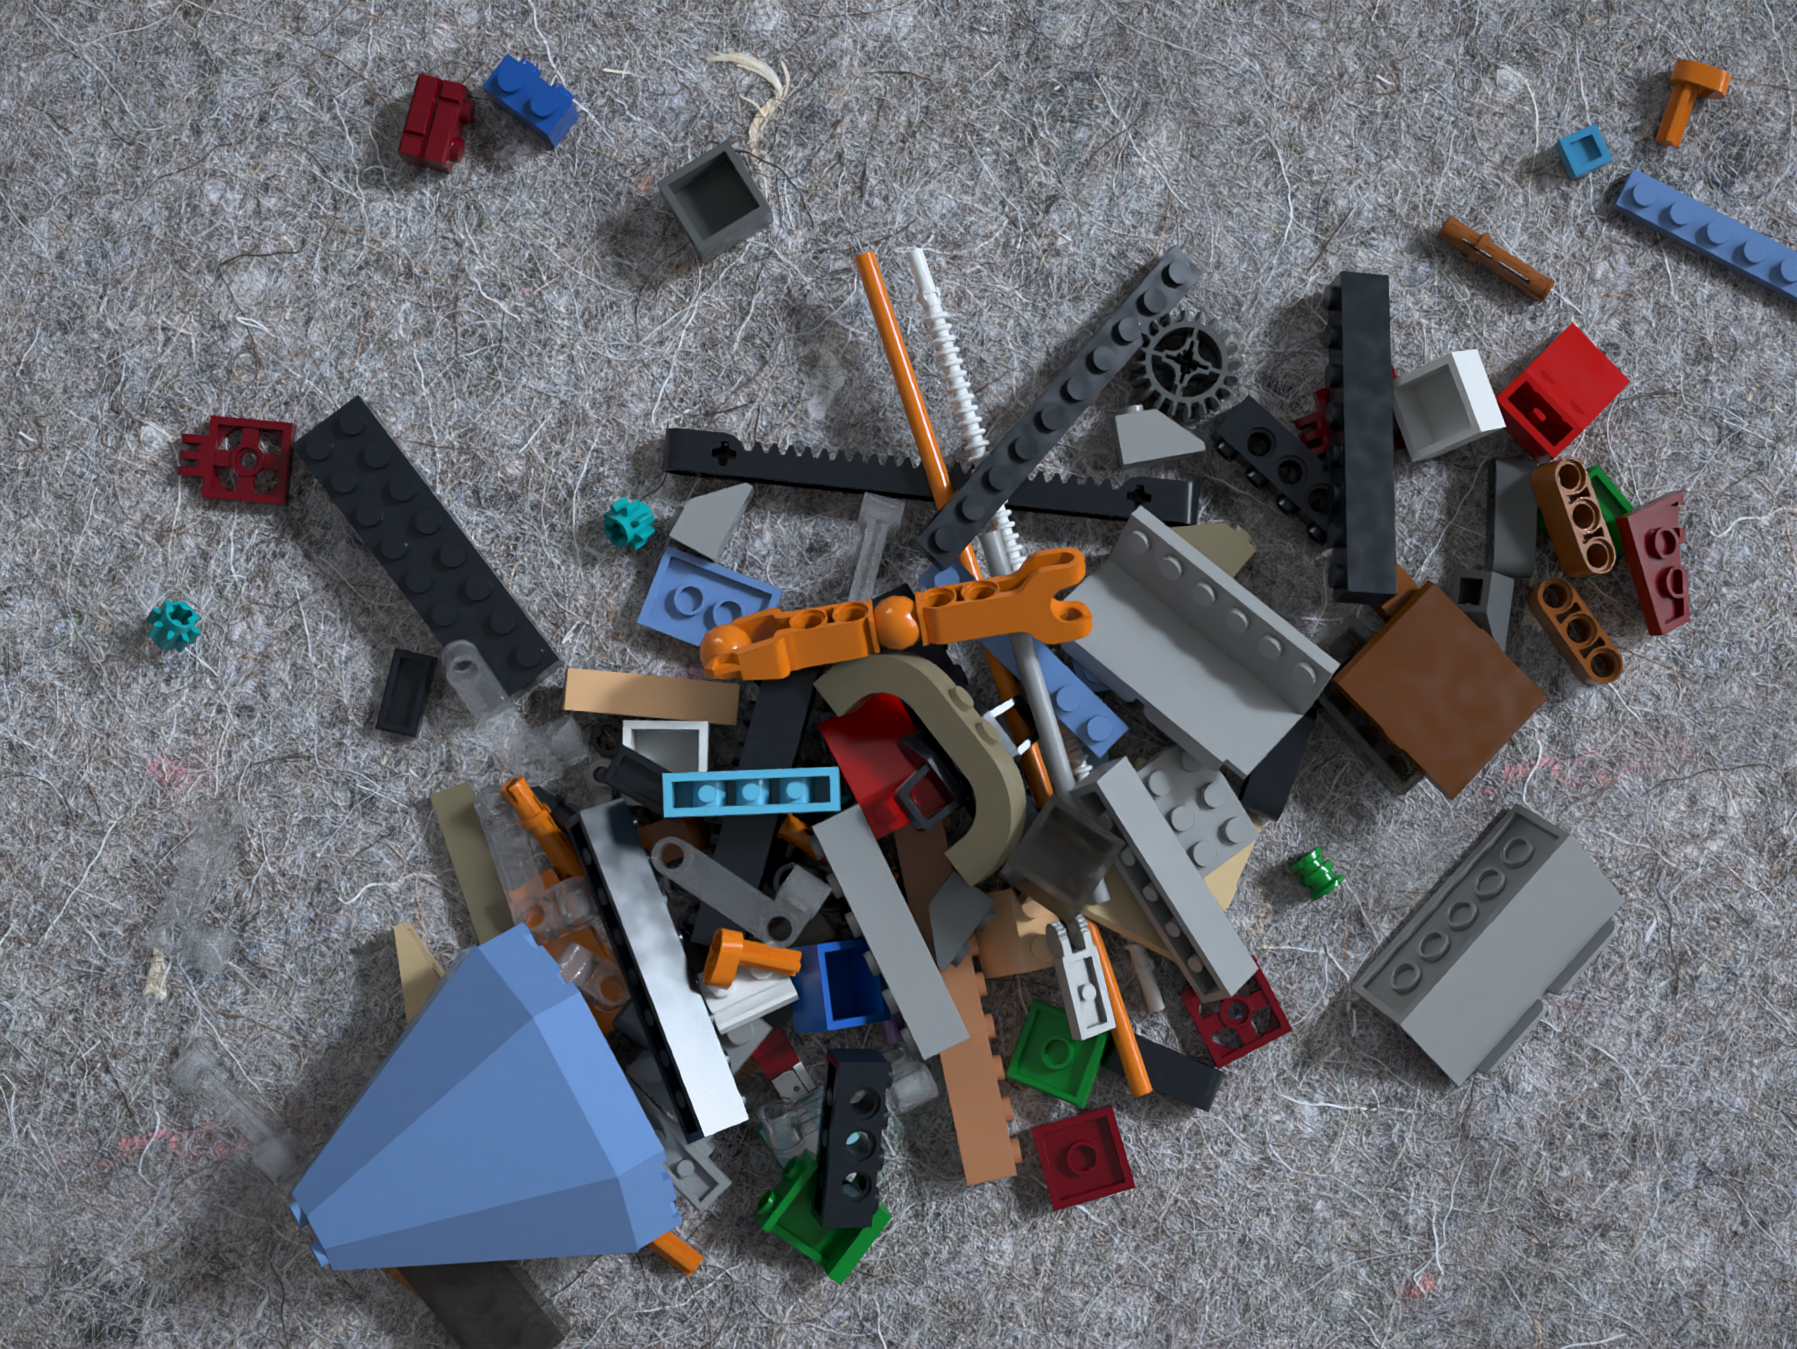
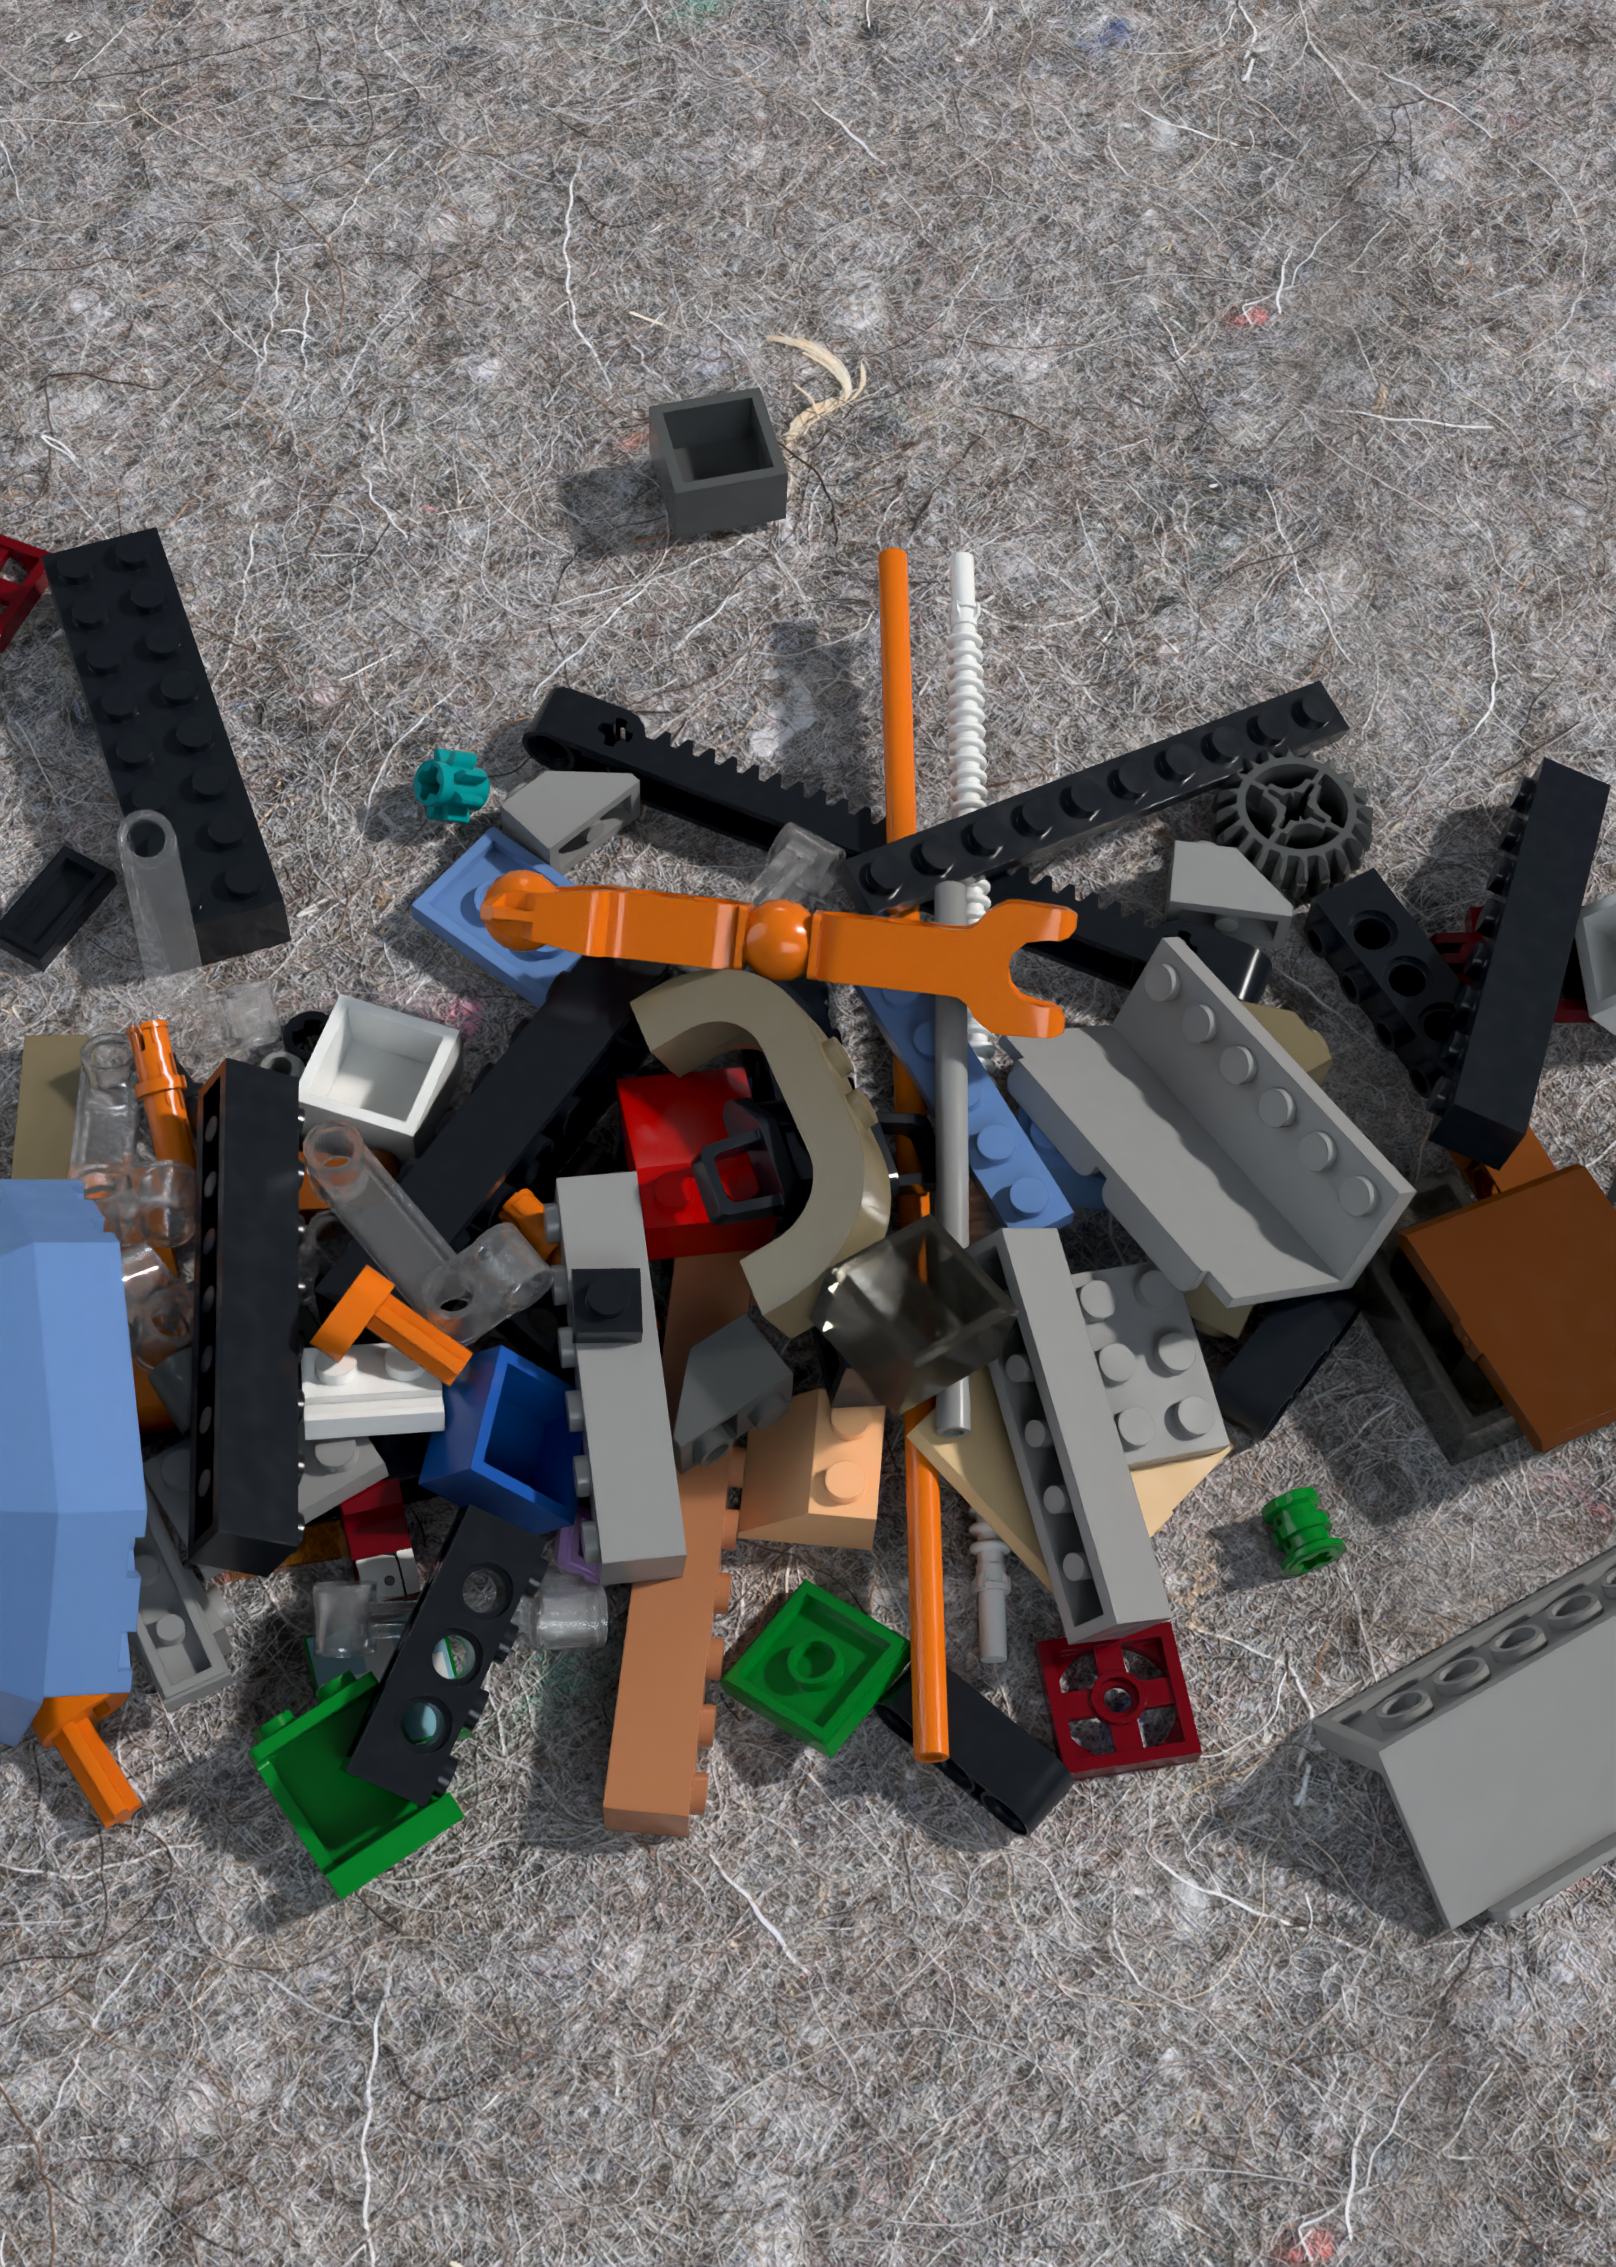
camera: 15 degrees right, 25 degrees down
dark red brick [397,74,476,174] -> none
blue brick [483,54,579,149] -> none
light nougat slope [562,668,740,726] -> none
black tile [600,744,678,823] -> none
medium azure brick [662,767,841,818] -> none
dark red plate [1030,1104,1136,1211] -> none
light grey hinge [1045,913,1116,1040] -> none
none -> black plate [570,1268,643,1343]

